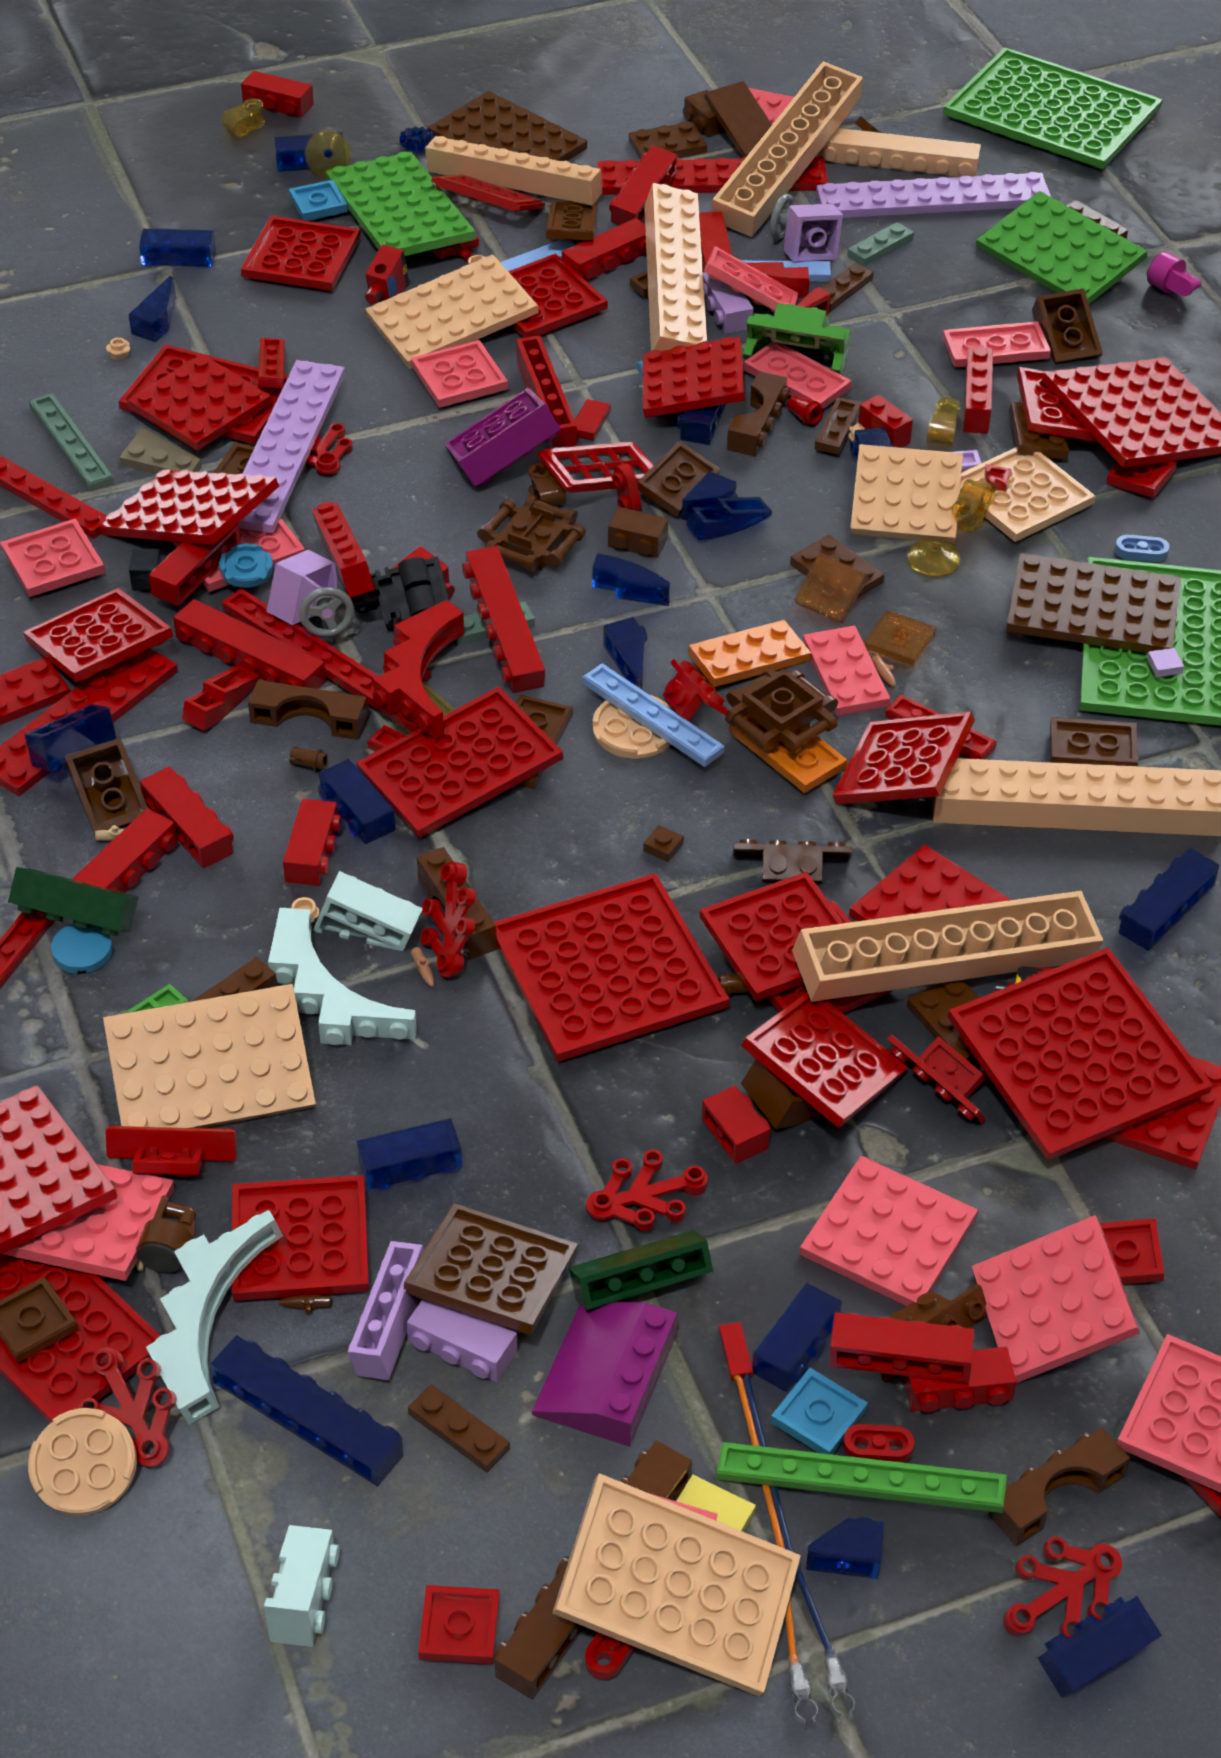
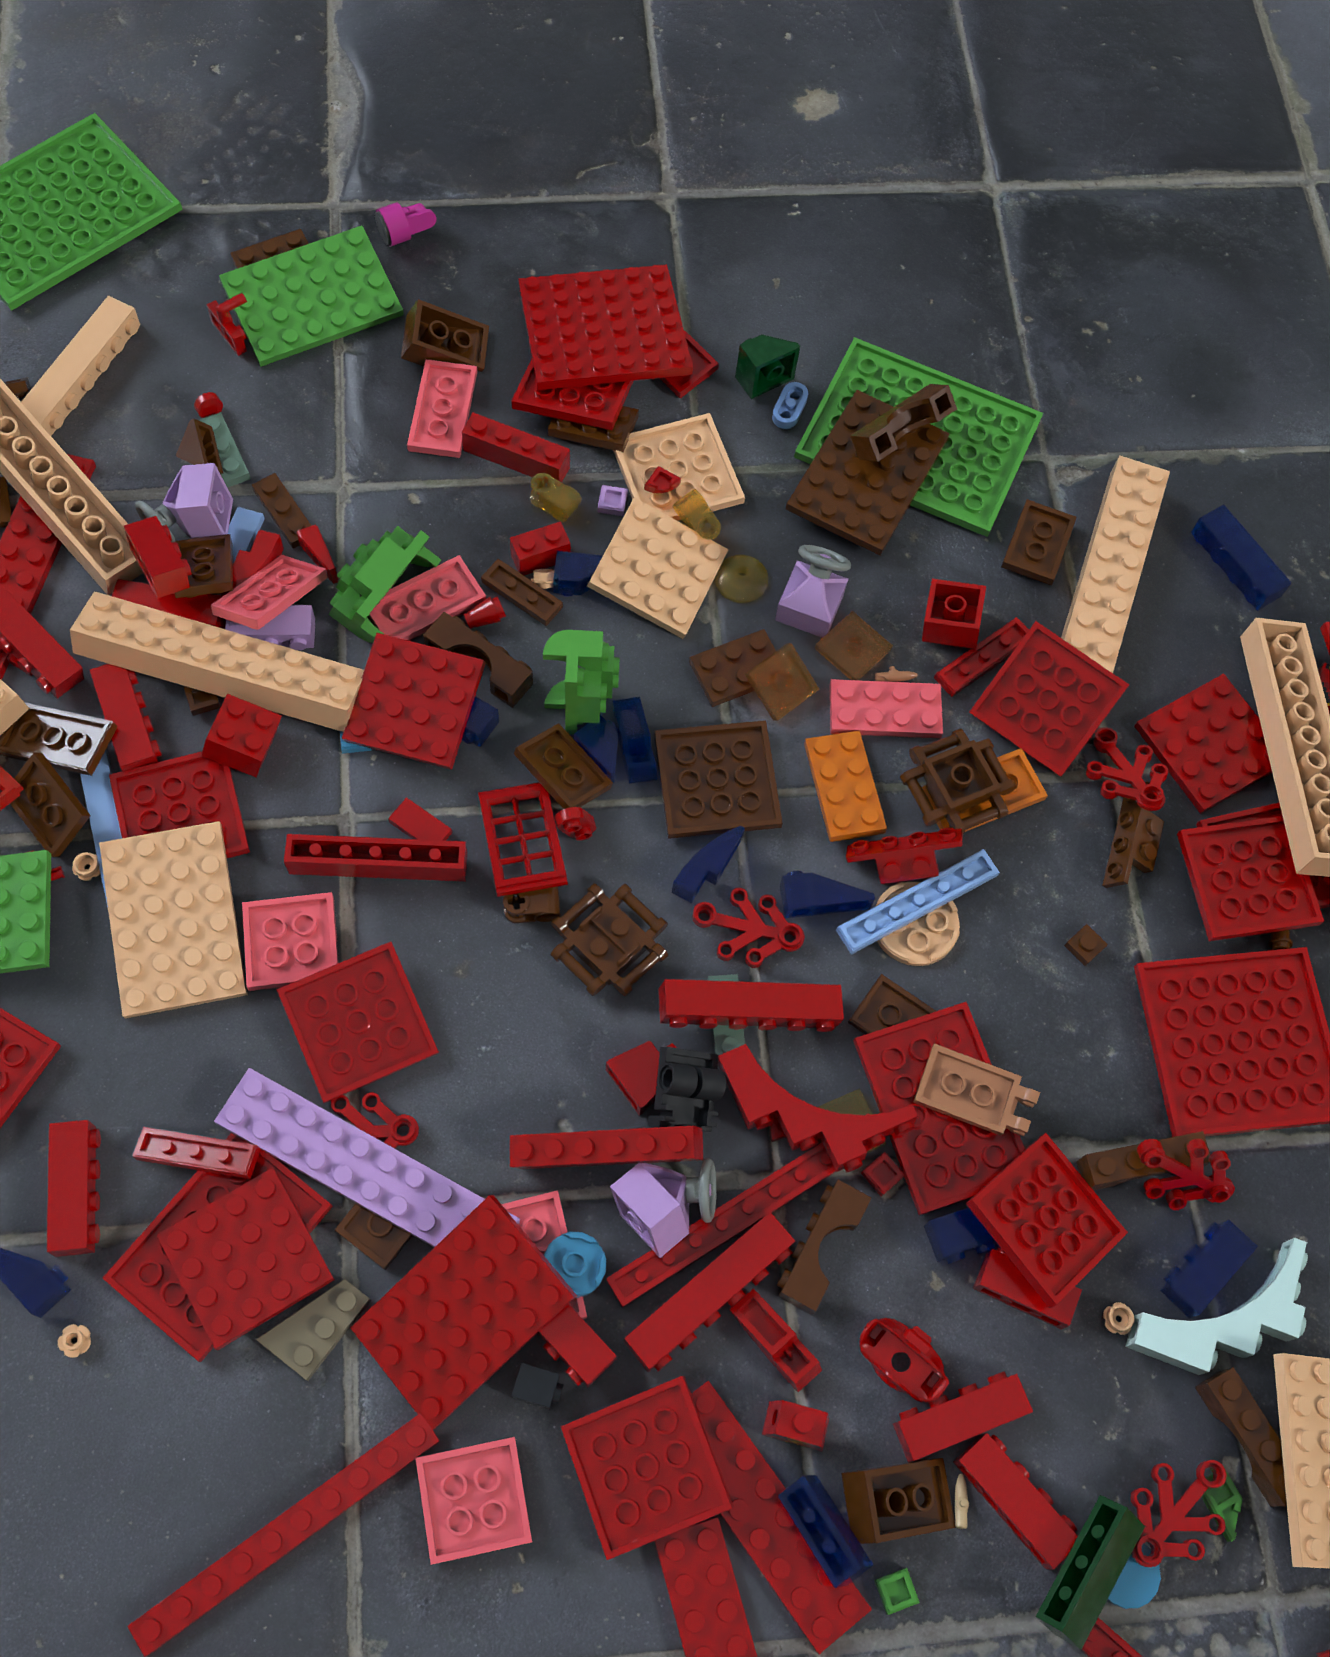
camera: 80 degrees left, 20 degrees up
sand green tile [29,393,114,492] -> none
reddish brown pin [289,746,328,772] -> none
light aqua wedge [313,871,422,951] -> none
red torso [365,244,409,305] -> none
nougat helmet [410,947,434,988] -> none
magenta slope [444,387,561,487] -> none
reddish brown brick [608,507,668,558] -> none
lavender plate [816,172,1051,218] -> none
lavender tile [1147,648,1184,677] -> none
none -> reddish brown plate [10,753,91,857]
none -> red brick [47,1120,101,1257]
none -> red brick [124,516,192,598]
none -> reddish brown plate [175,534,233,598]
none -> reddish brown slope [176,418,223,475]
none -> red tile [194,392,223,418]
none -> red brick [201,693,282,778]
none -> red plate [206,293,247,356]
none -> red plate [276,941,439,1104]
none -> bright green piece [543,630,620,735]
none -> reddish brown plate [654,720,783,839]
none -> red plant [692,888,805,968]
none -> dark green slope [735,335,800,399]
none -> red torso [762,1400,830,1452]
none -> lavender piece [775,545,851,639]
none -> reddish brown arch [850,384,957,462]
none -> red piece [859,1318,949,1402]
none -> bright green tile [874,1568,920,1615]
none -> nougat tile [913,1044,1040,1136]
none -> red brick [922,578,986,649]
none -> red plate [966,1133,1128,1308]
none -> red plant [1086,727,1169,811]
none -> red plant [1130,1460,1227,1567]
none -> clear blue brick [1160,1219,1258,1318]

